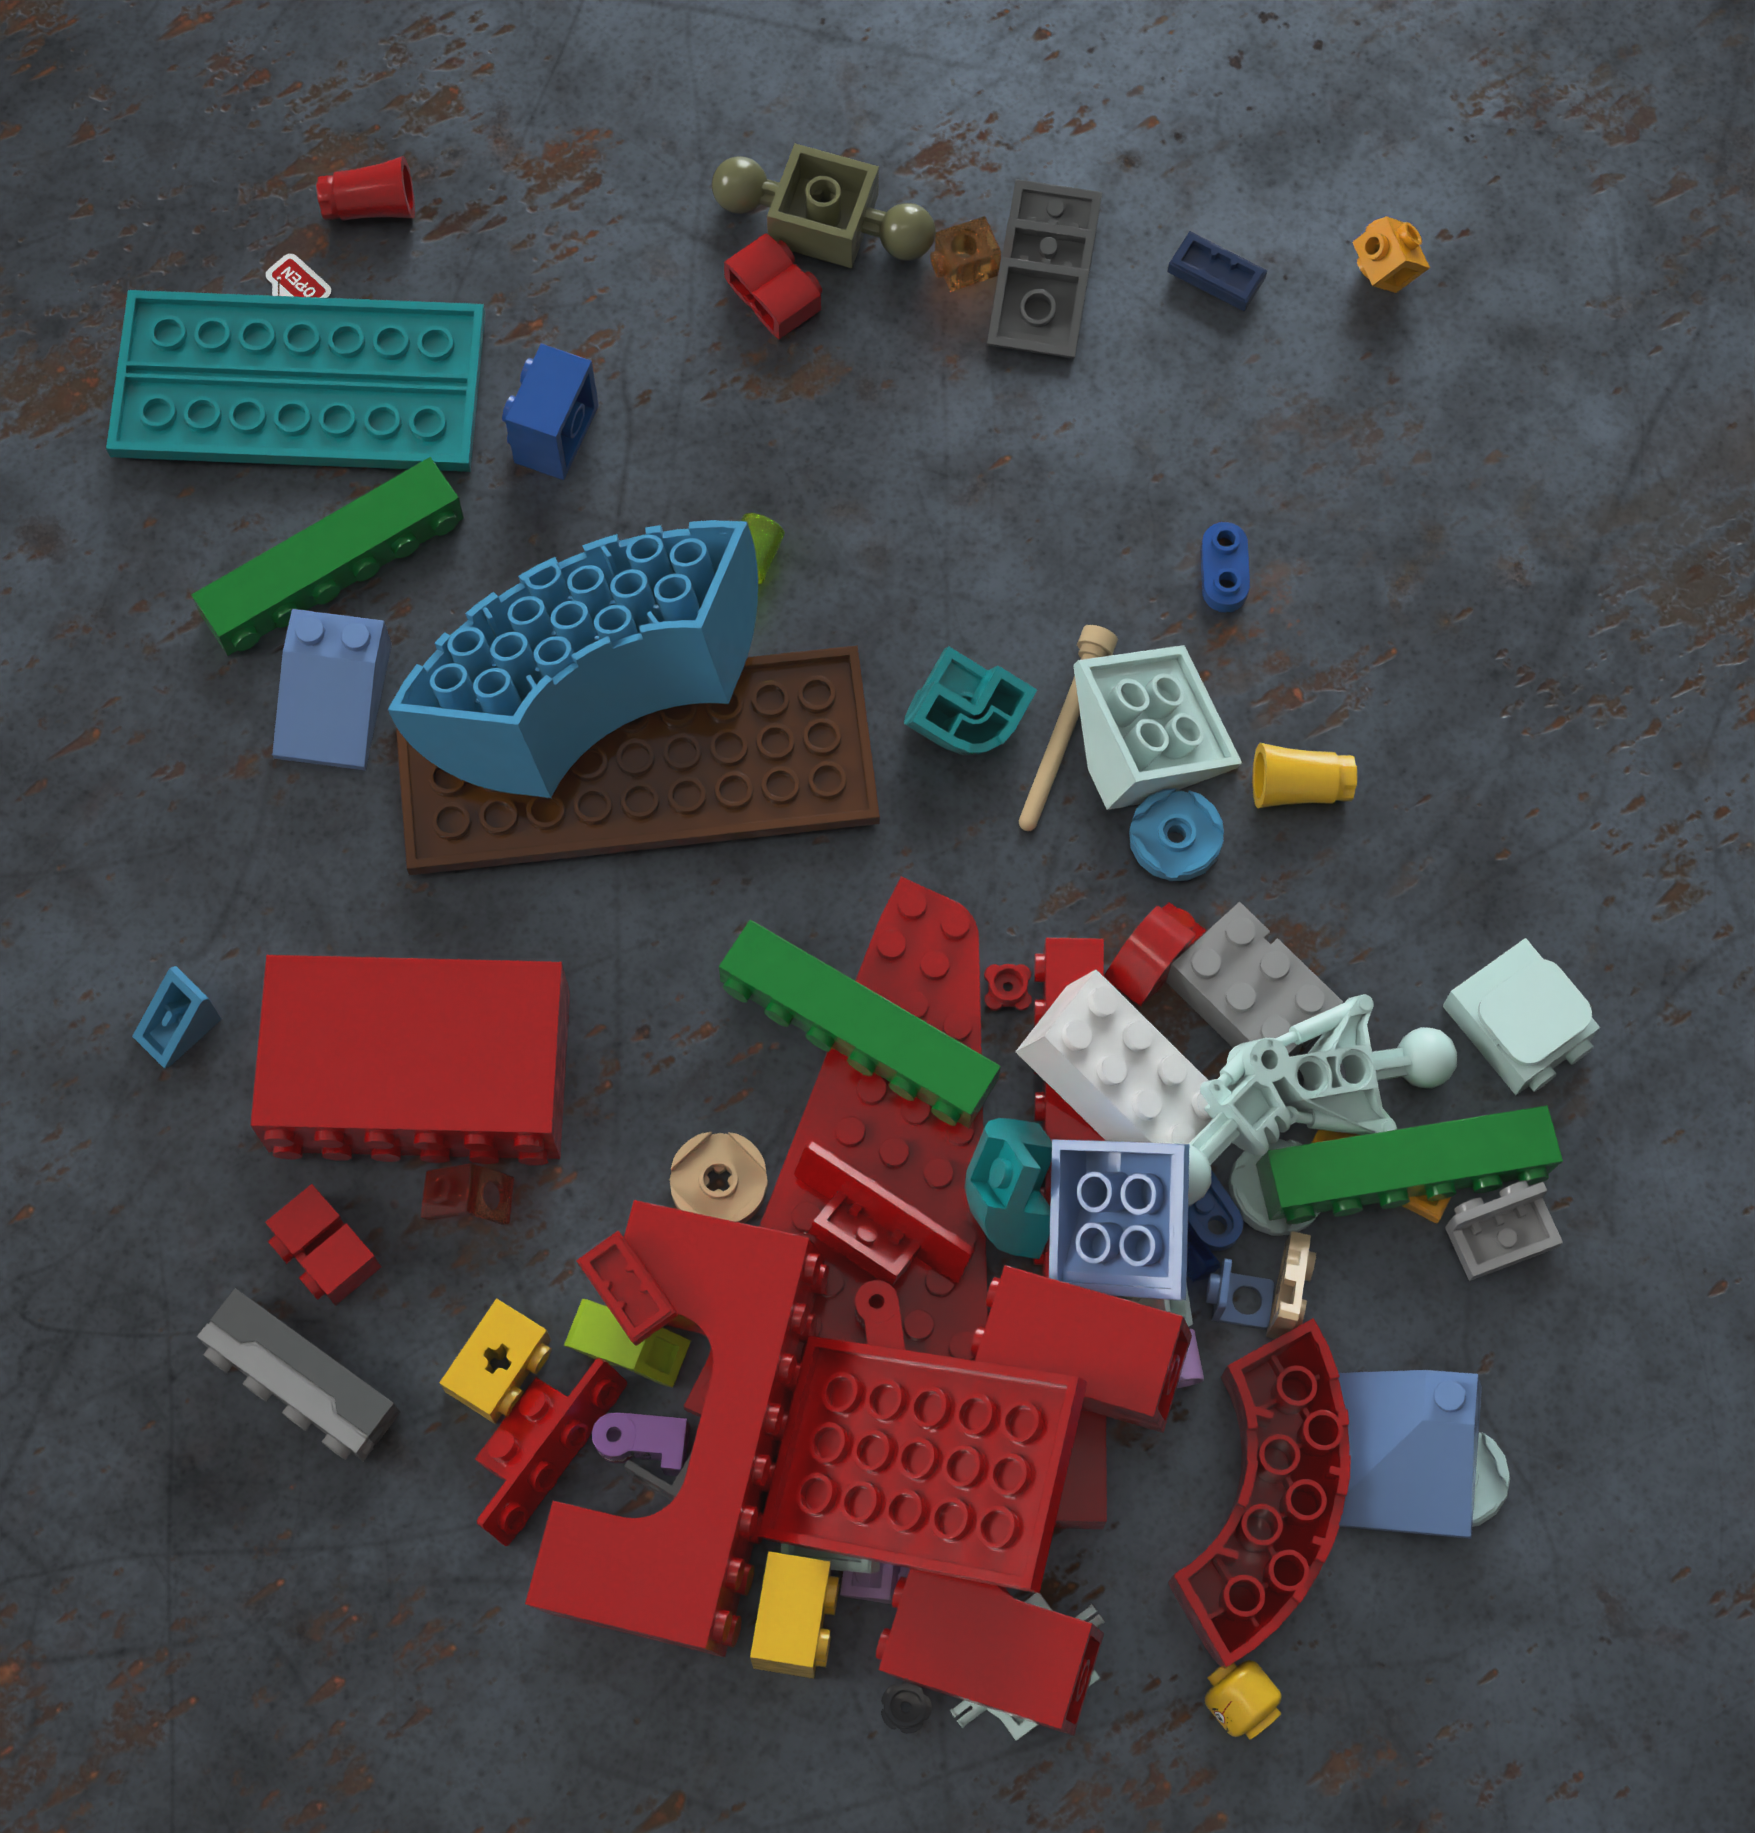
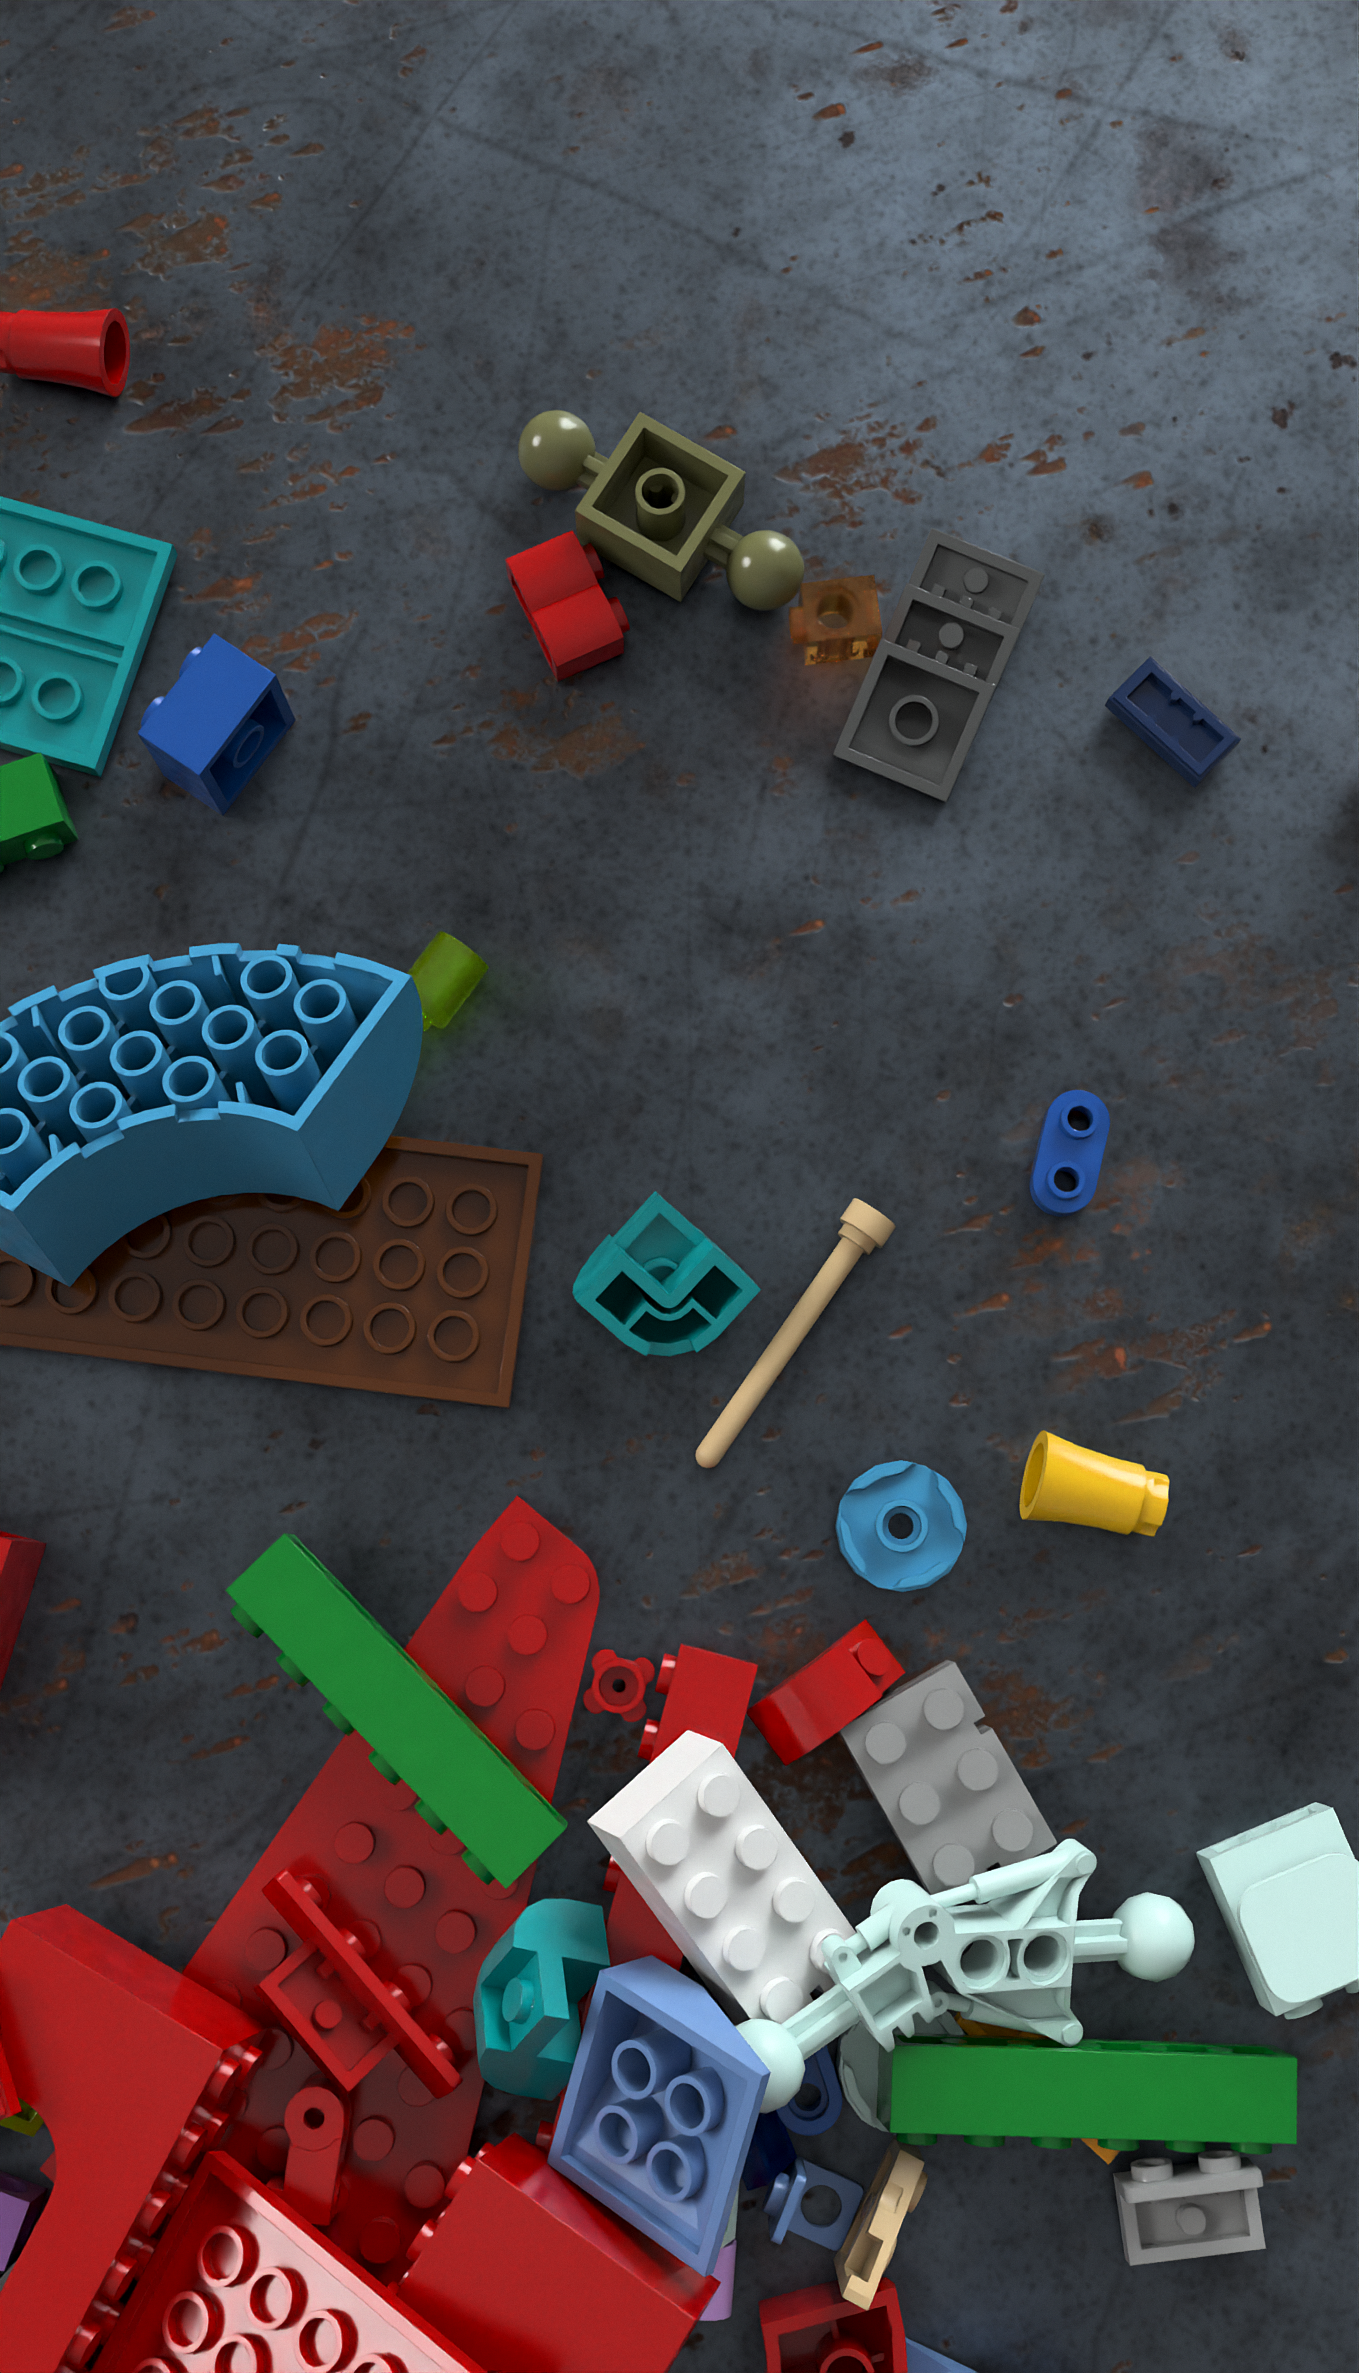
camera: 15 degrees right, 10 degrees up
tan plate [669,1132,768,1224] -> none
light aqua slope [1073,645,1242,810] -> none

